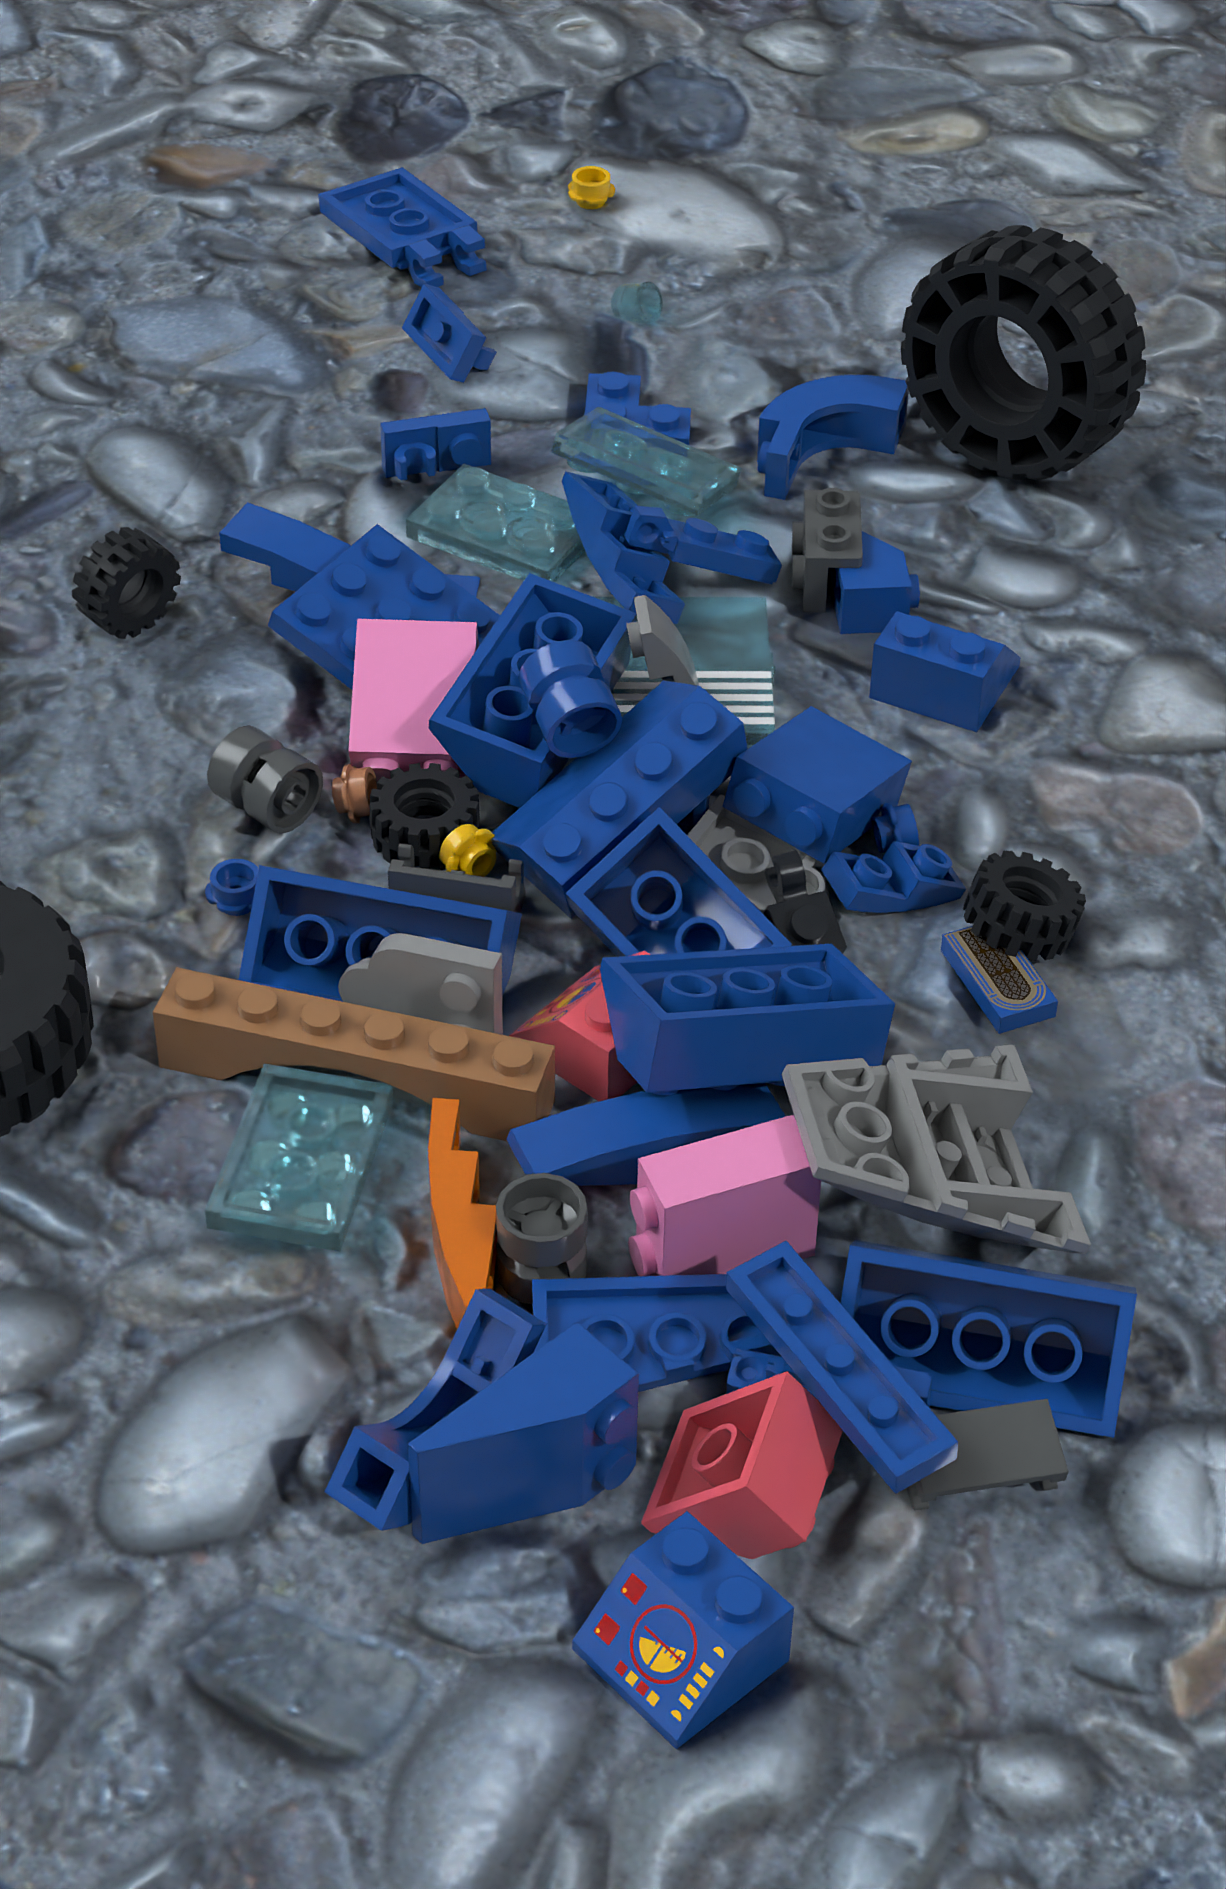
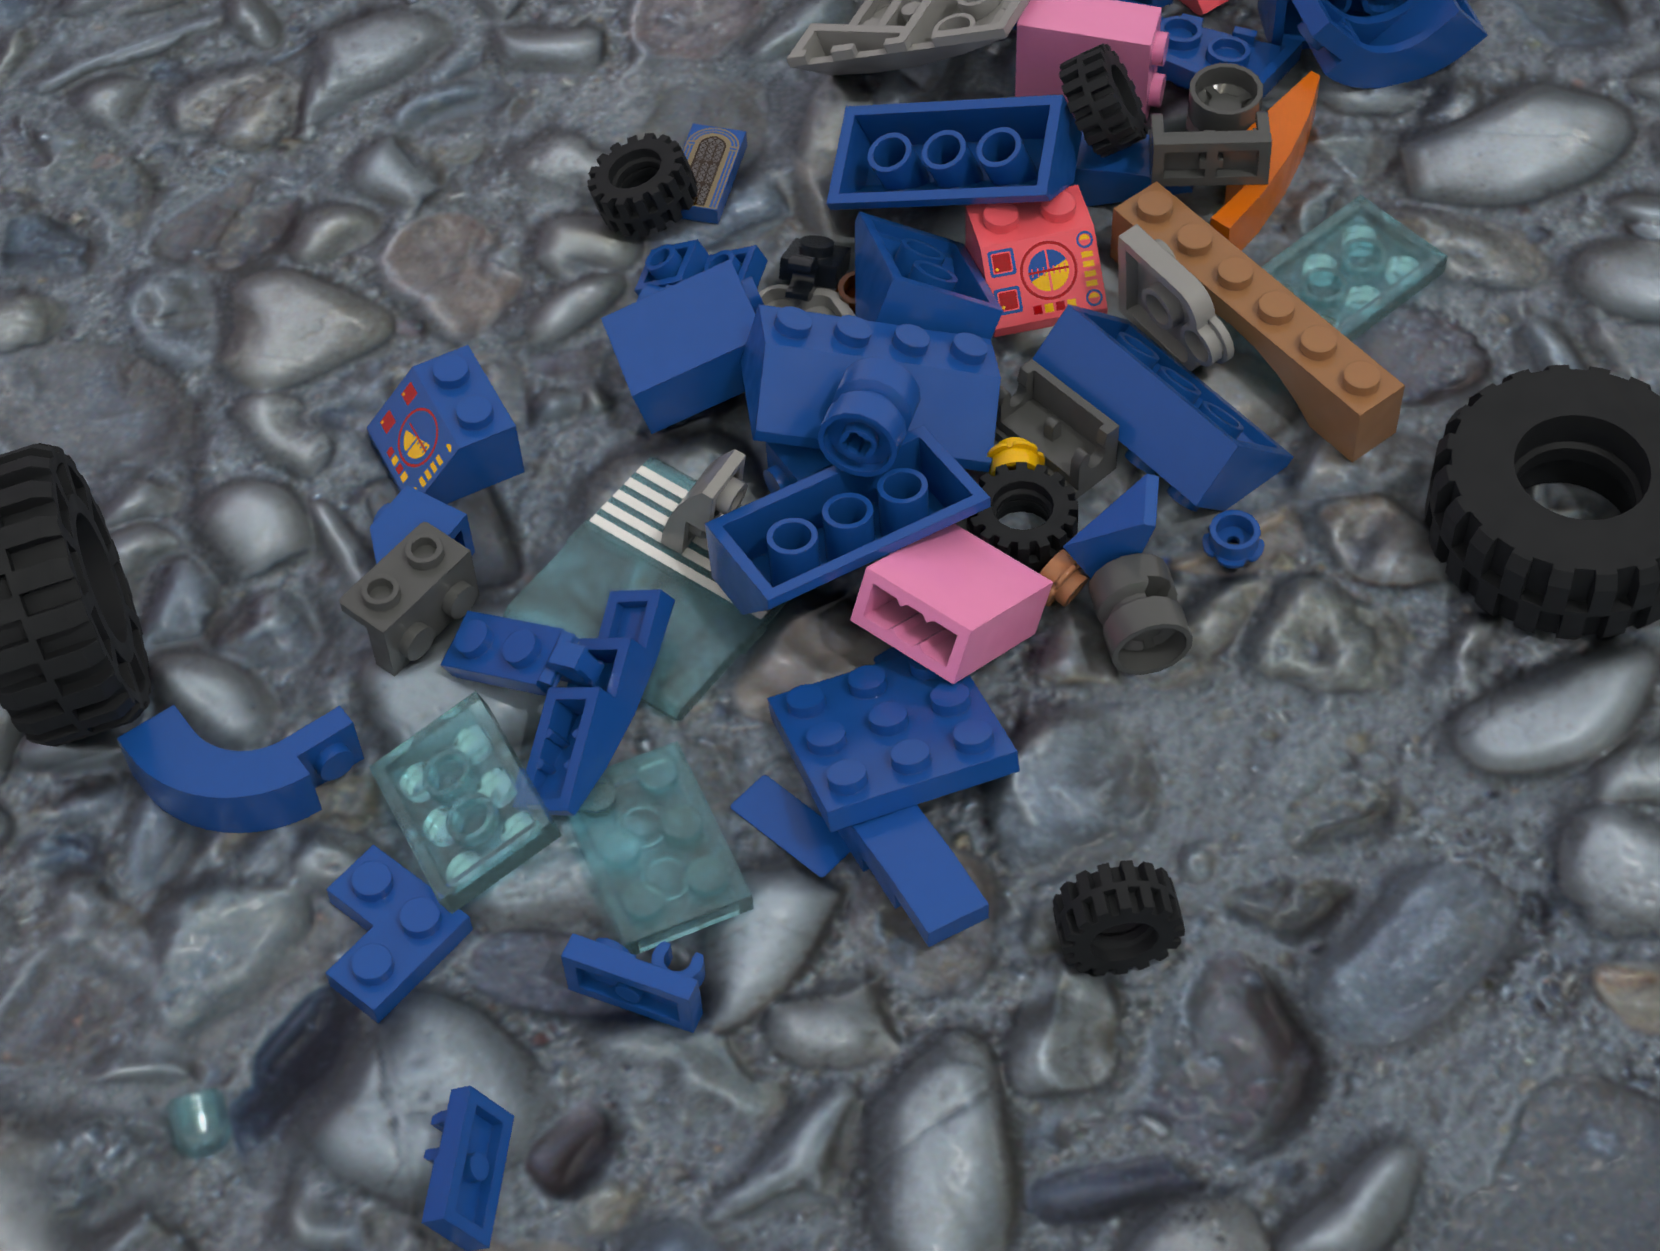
camera: 140 degrees left, 10 degrees up
none -> black tyre [1059,43,1148,158]
none -> blue slope [1063,473,1159,579]
none -> dark grey hinge [1149,111,1272,187]

